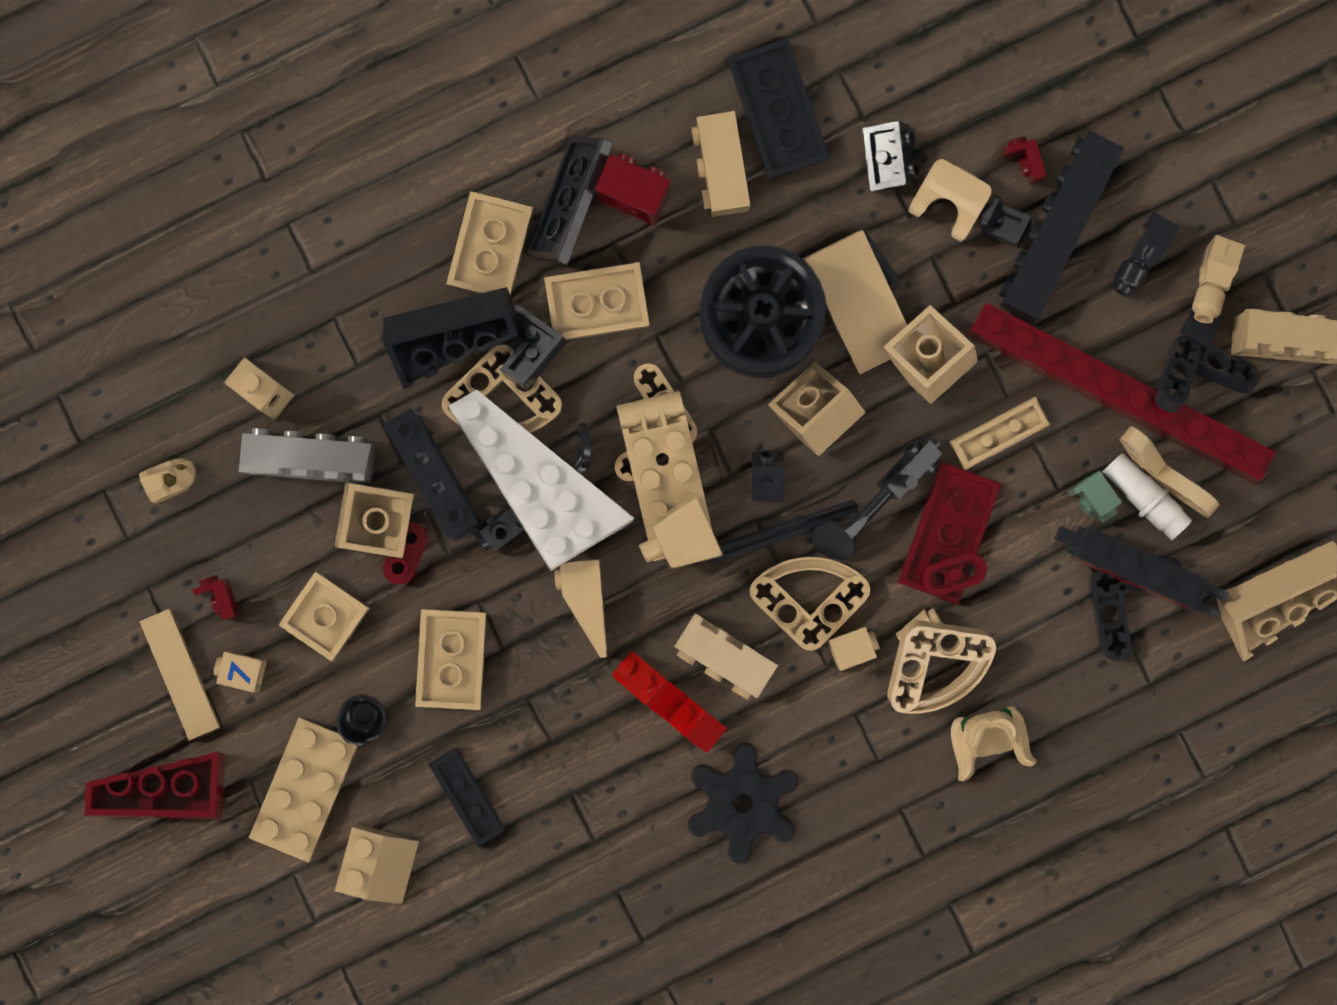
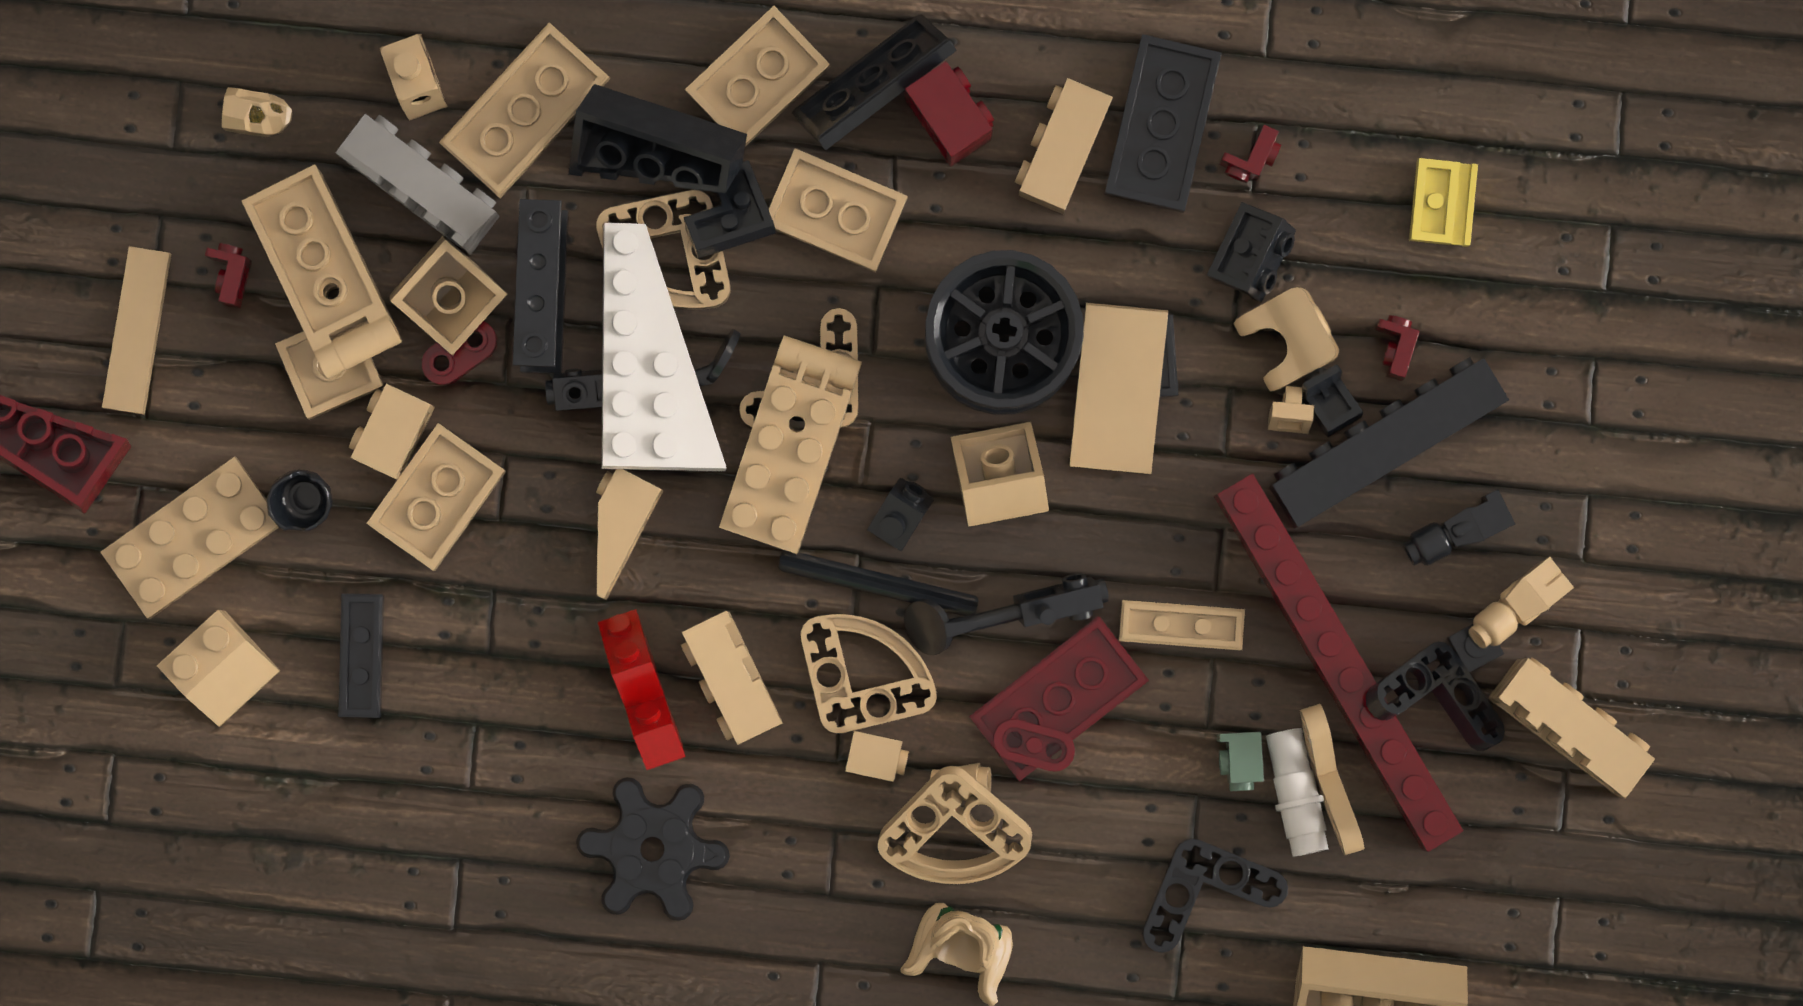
camera: 30 degrees right, 0 degrees up
tan brick [214,651,267,692] -> none
tan torso [639,494,722,568] -> none
tan slope [883,305,978,404] -> none
black hinge [1053,526,1229,619] -> none
none -> tan hinge [242,164,402,379]
none -> tan brick [349,384,435,480]
none -> tan tile [439,23,610,199]
none -> dark red bracket [1219,125,1281,183]
none -> tan tile [1268,386,1314,434]
none -> light yellow plate [1409,158,1478,247]

